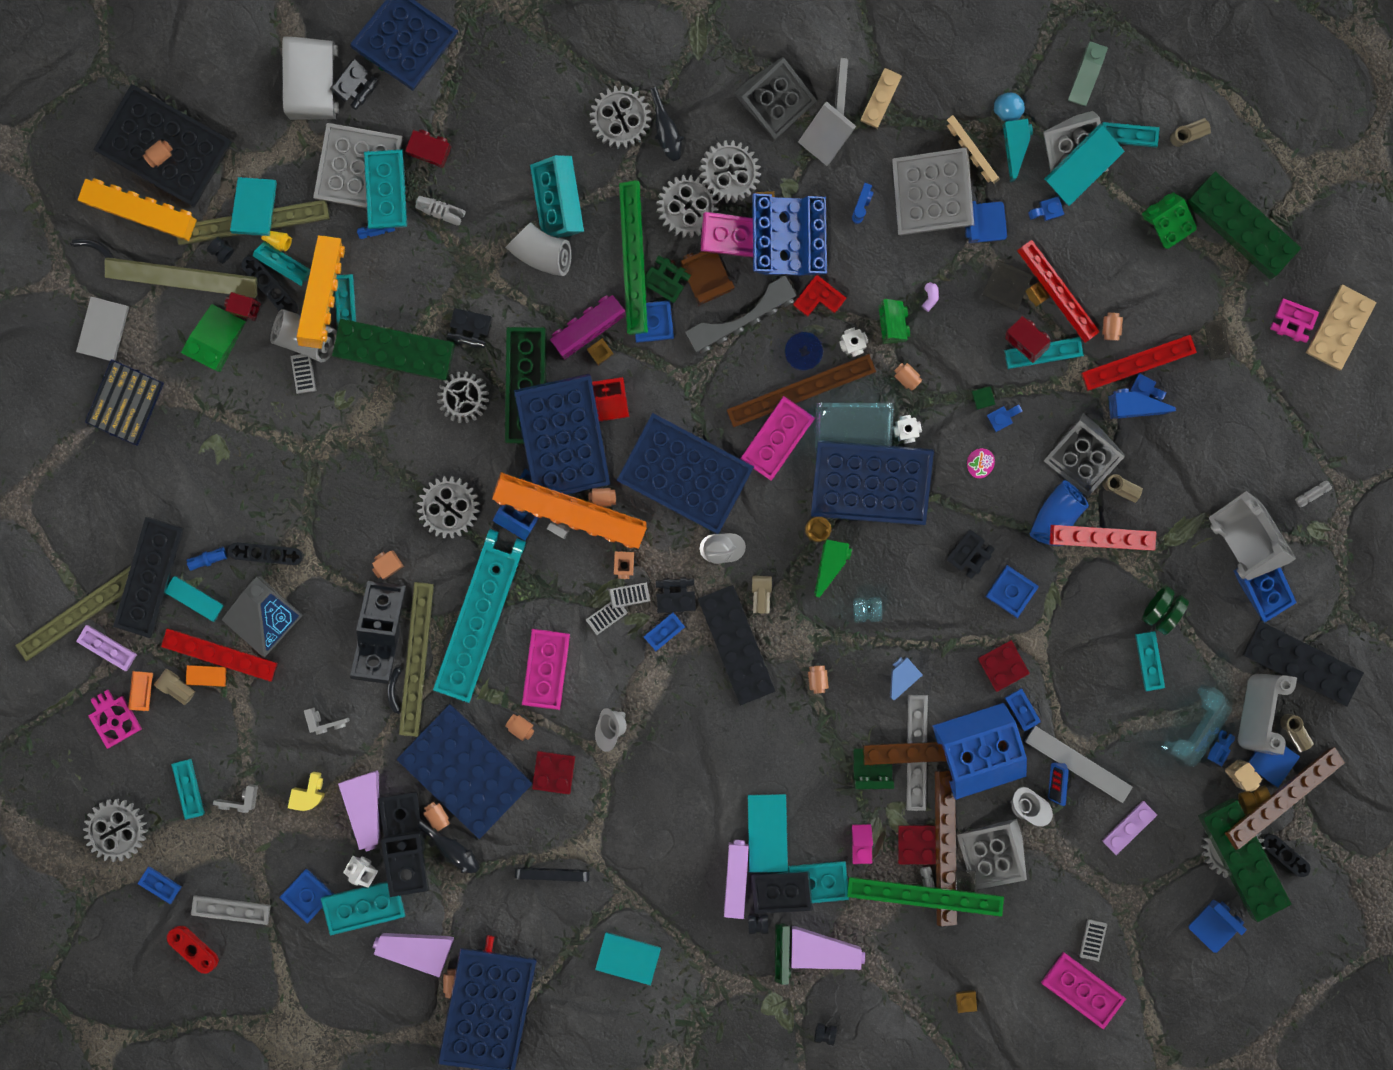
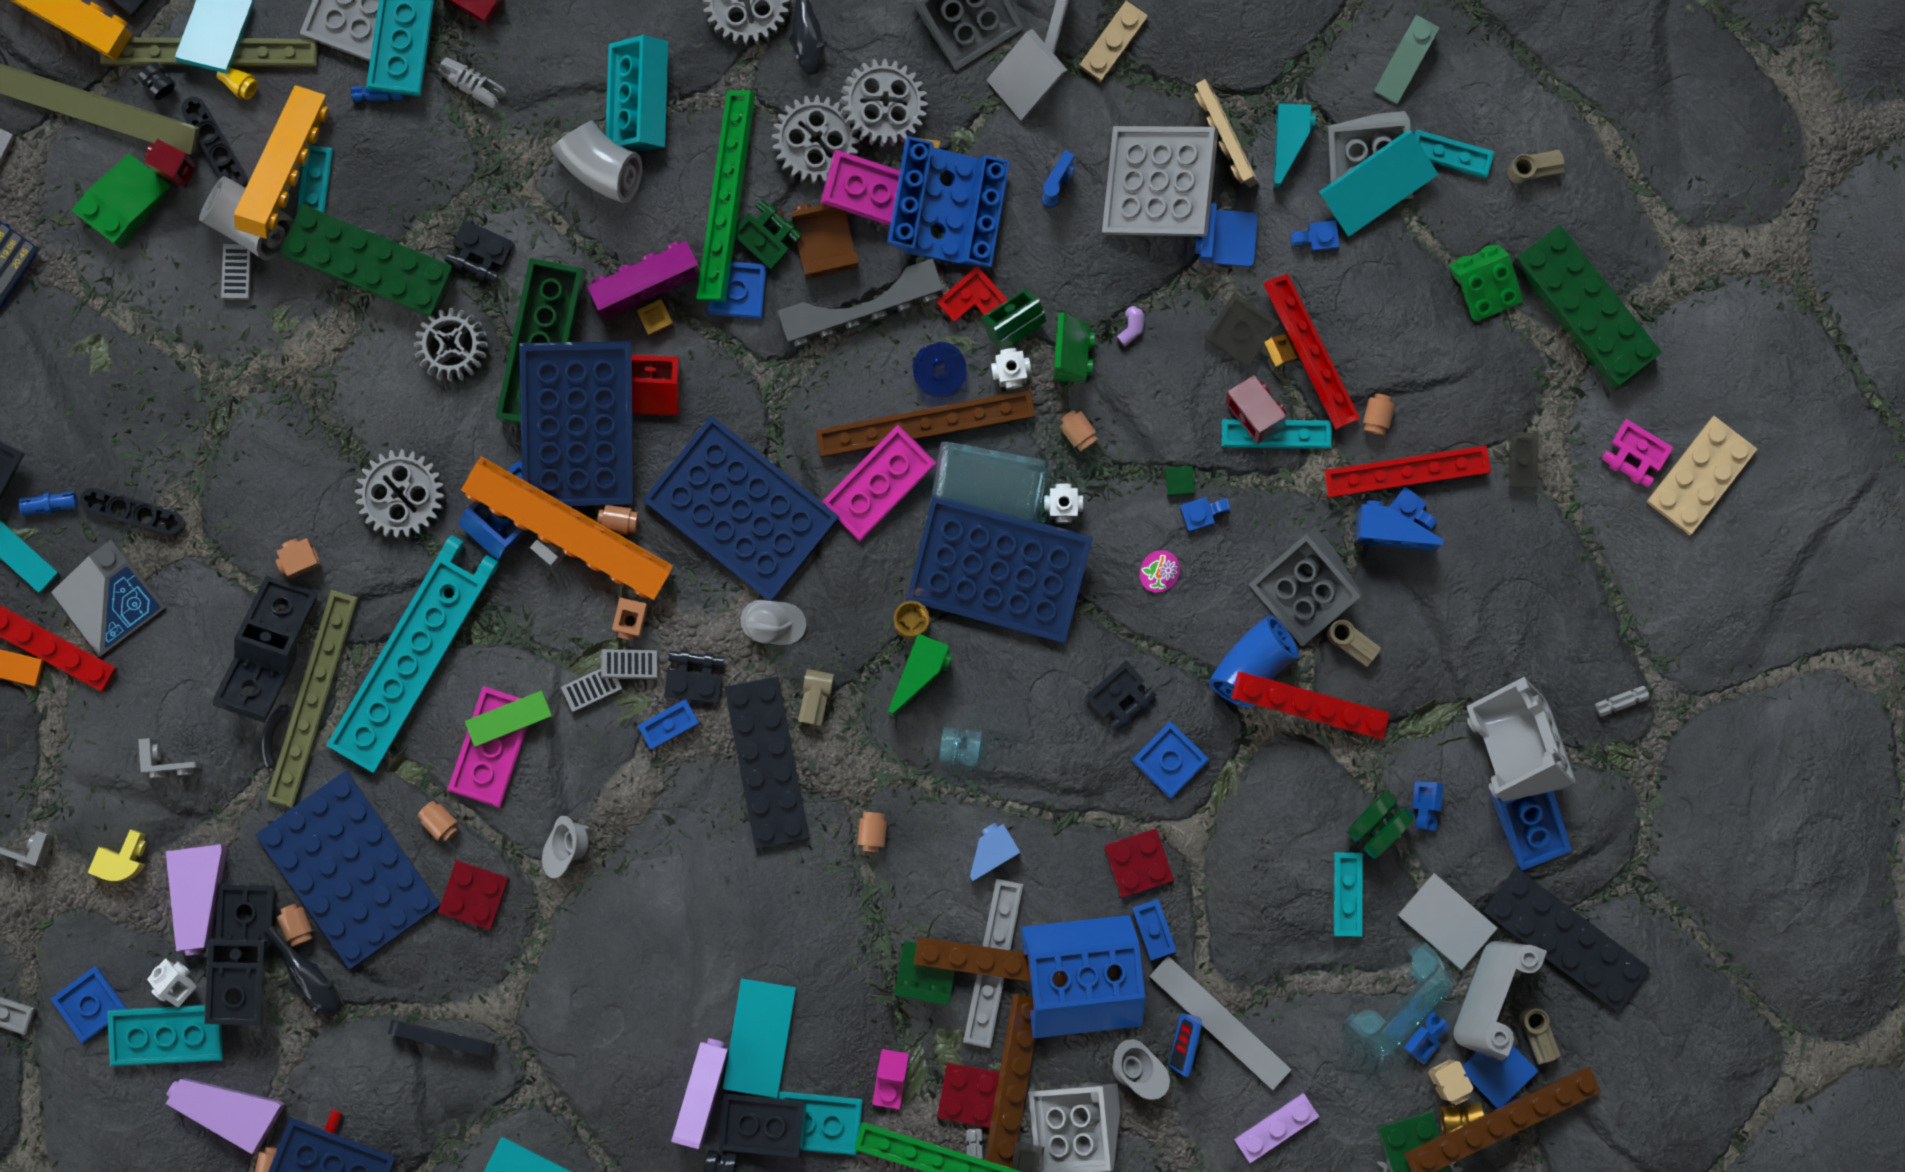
camera: 15 degrees right, 5 degrees down
teal plate [253,241,311,286] -> none
dark azure hair [994,92,1025,121] -> none
none -> bright green tile [465,690,553,747]
none -> dark green brick [981,288,1047,350]
none -> light grey tile [1398,873,1497,970]
none -> blue plate [1412,781,1444,831]

